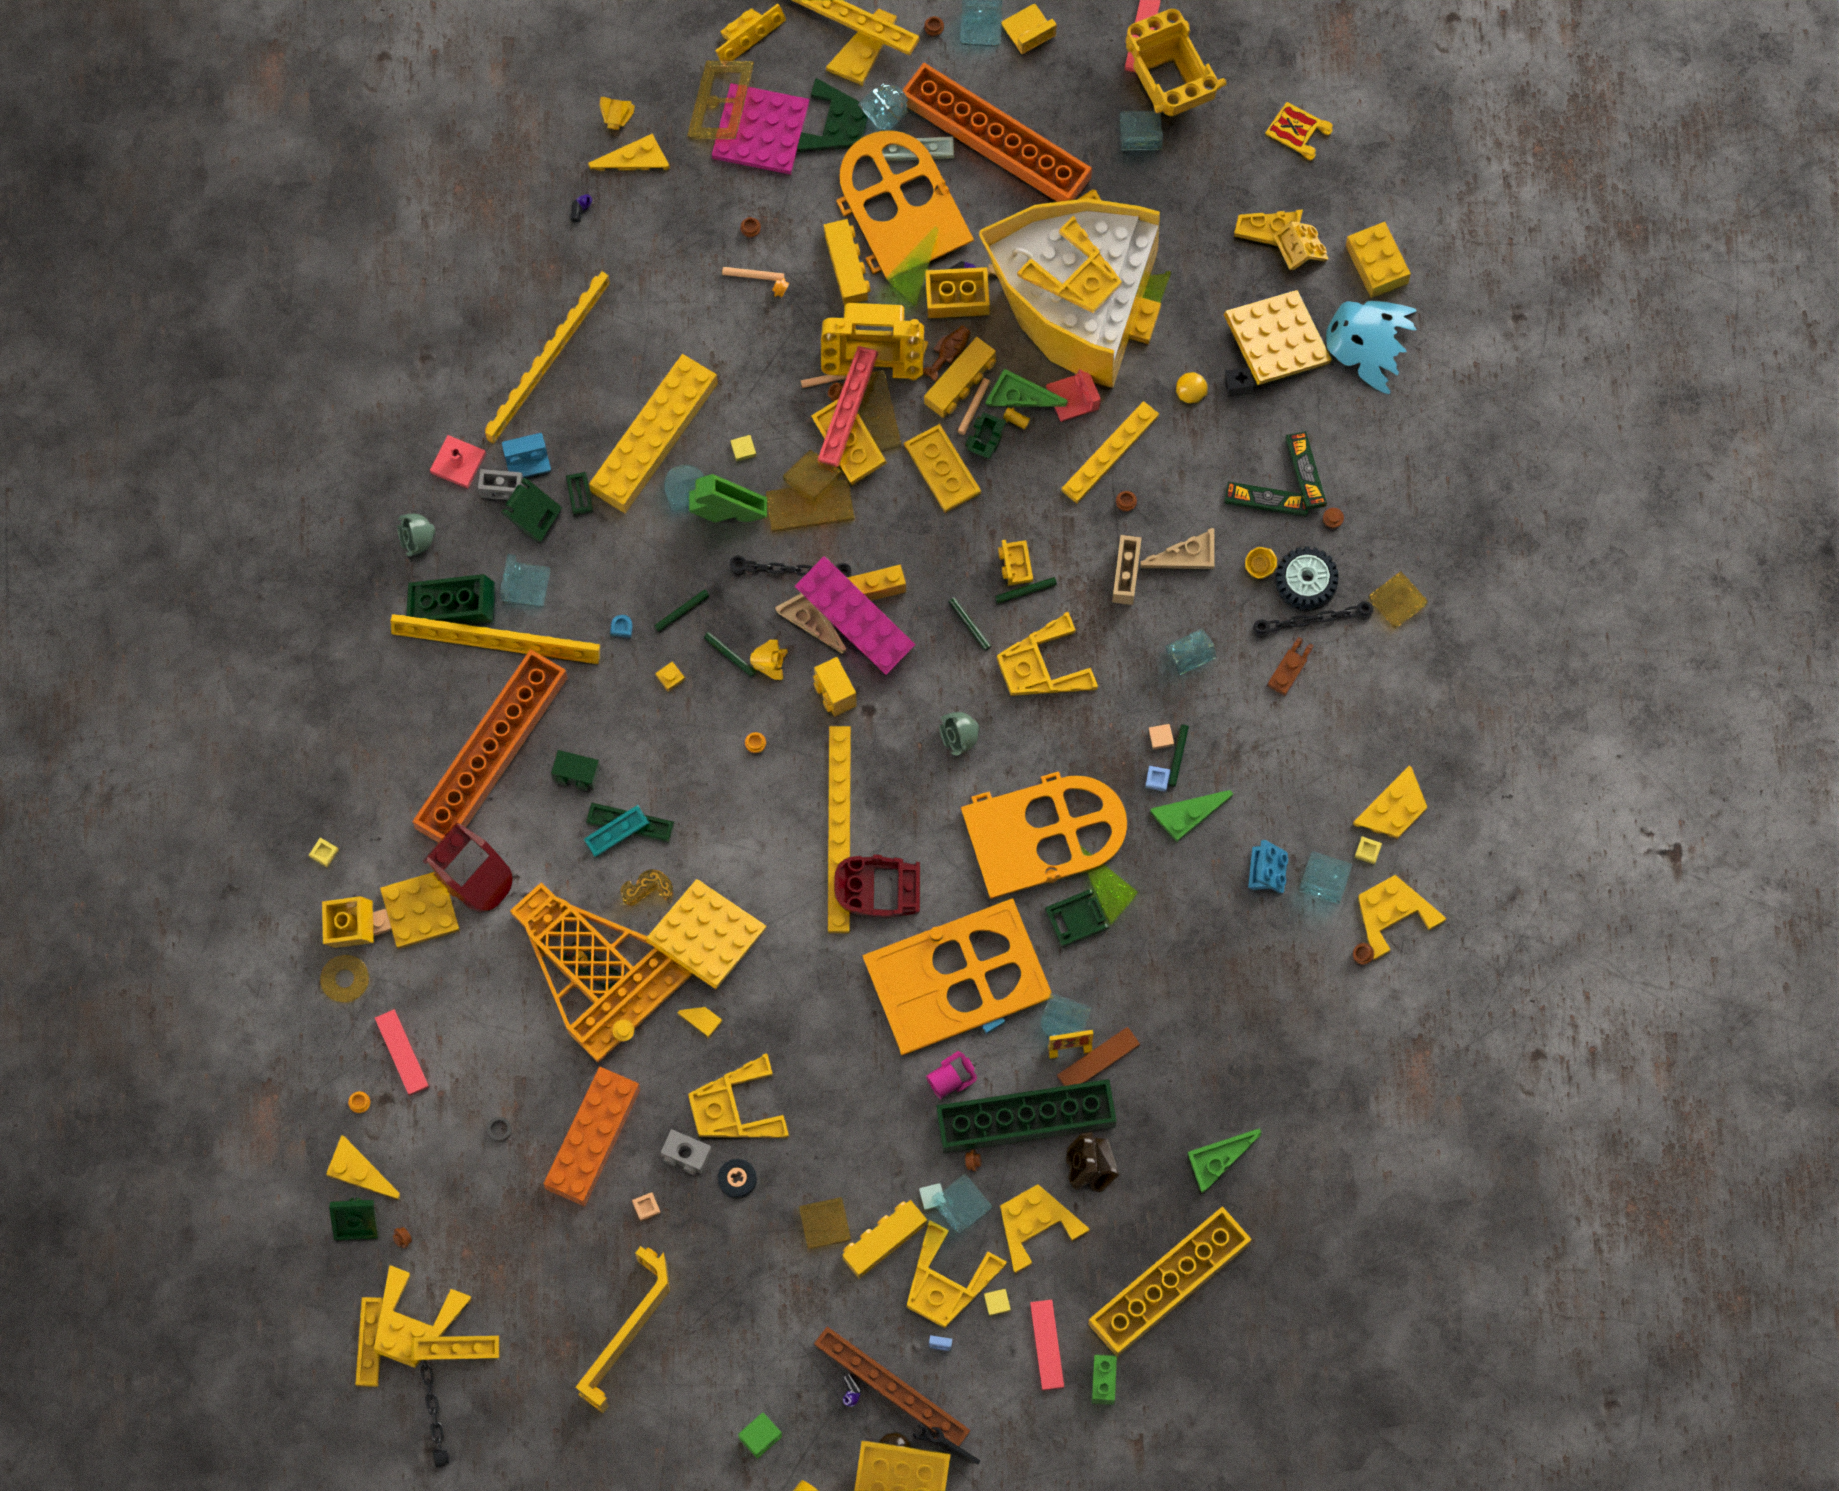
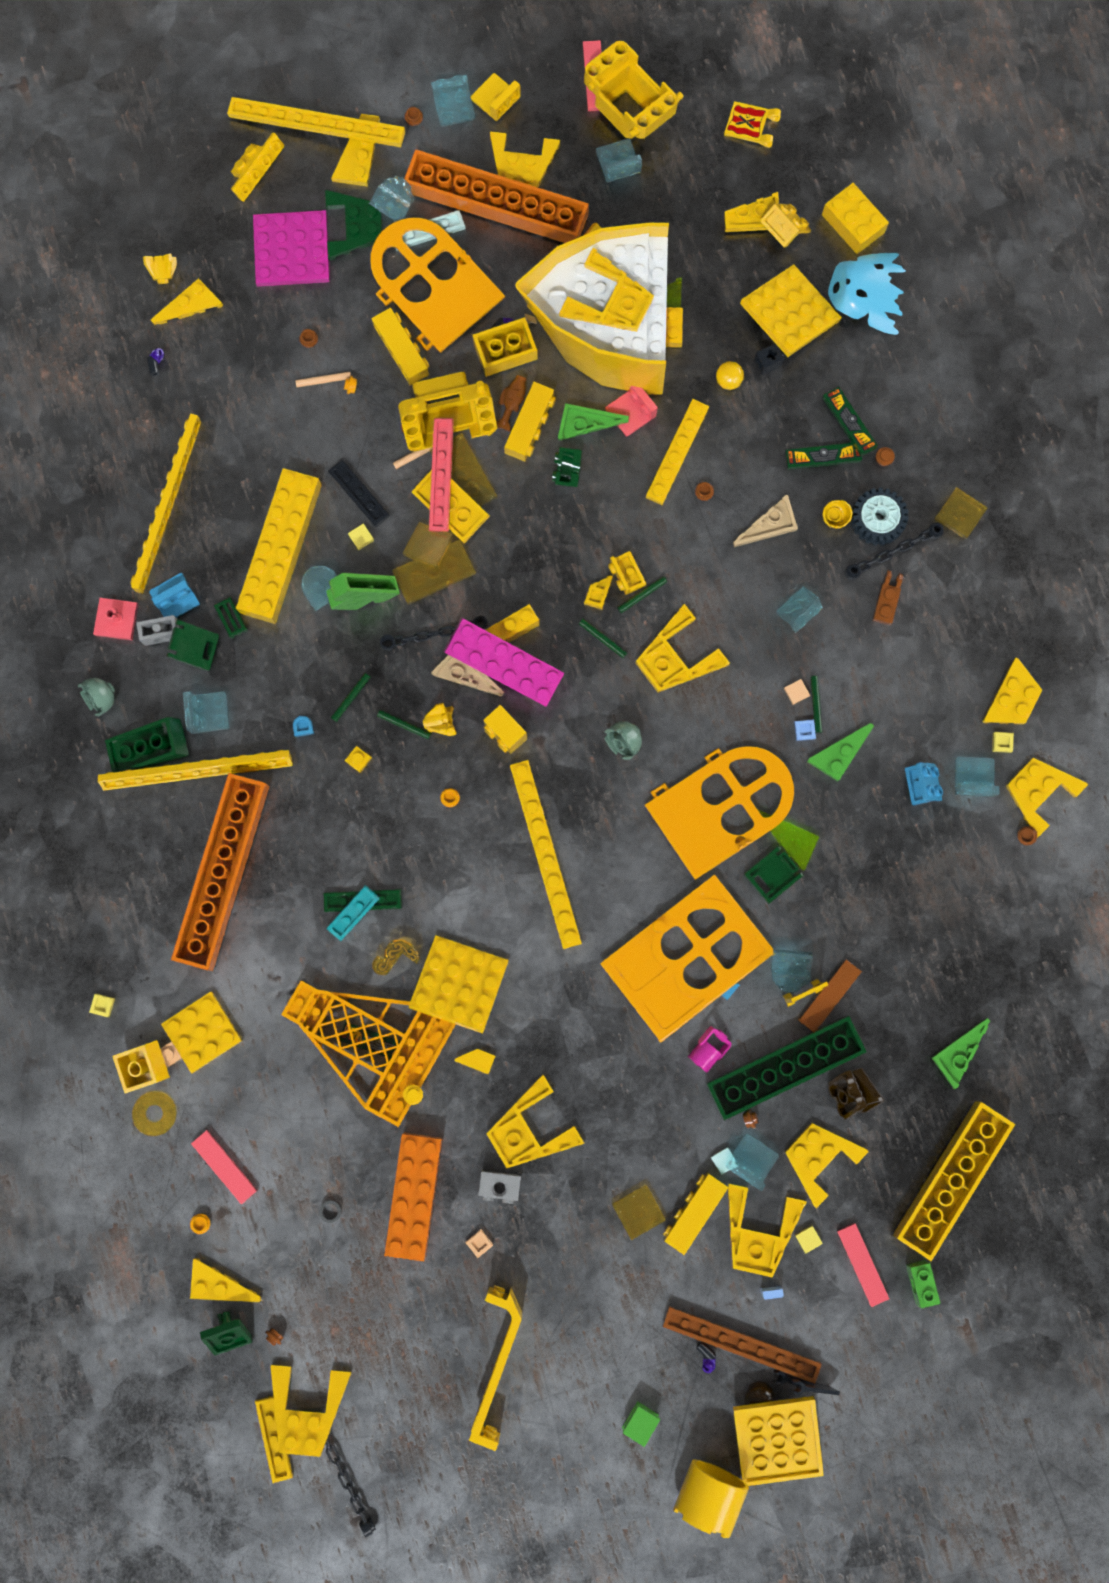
camera: 15 degrees left, 10 degrees up
yellow plate [411,1336,499,1360] -> none
dark red slope [423,823,513,912] -> none
dark green brick [551,750,601,791] -> none
clear yellow door [687,61,754,139] -> none
black bush [718,1159,757,1198] -> none
dark orange plate [828,382,844,402] -> none
dark red slope [834,854,920,918] -> none
clear neon green wing [885,226,938,306] -> none
yellow tile [904,424,981,513] -> none
light nougat bar [957,378,990,435] -> none
yellow pin [1003,407,1031,430] -> none
tan brick [1112,535,1142,605] -> none
none -> black tile [328,460,390,528]
none -> yellow wing [490,131,560,187]
none -> yellow tile [584,575,613,610]

